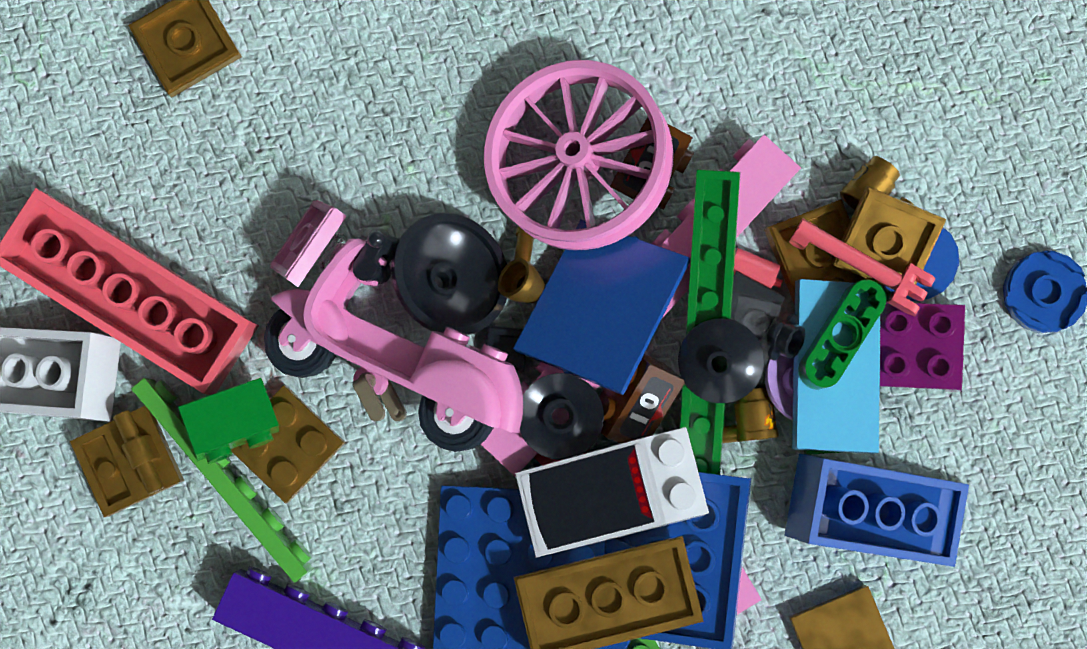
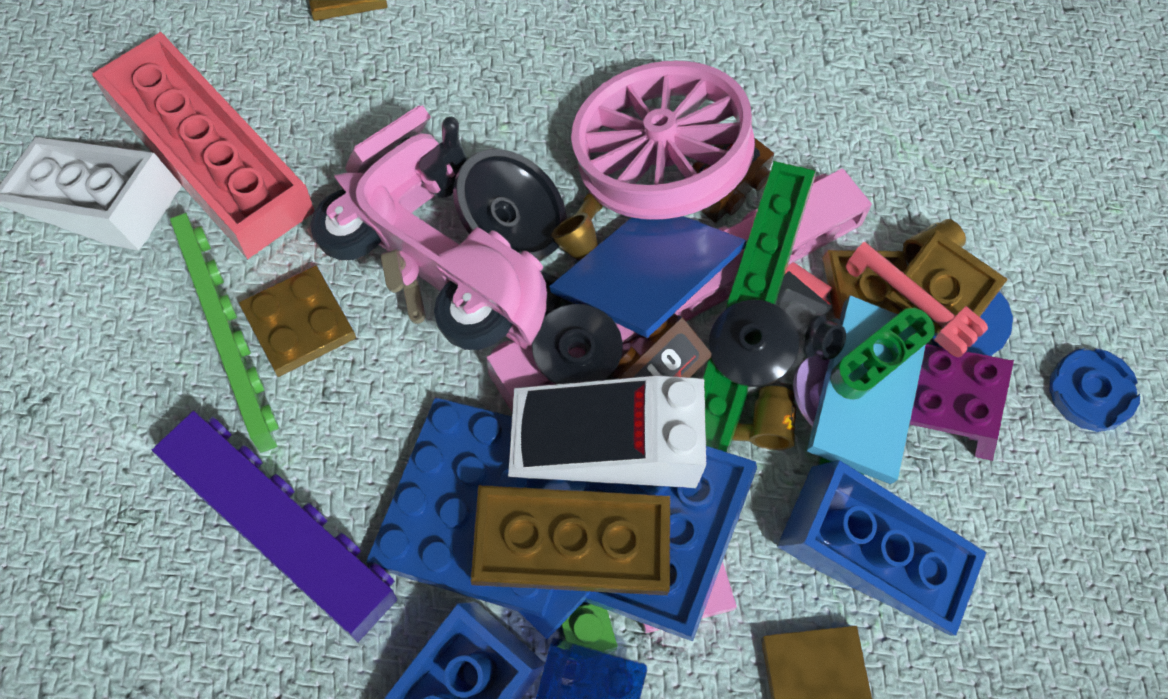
camera: 10 degrees right, 20 degrees down
pearl gold plate [70,406,184,518] -> none
green brick [178,378,279,464] -> none

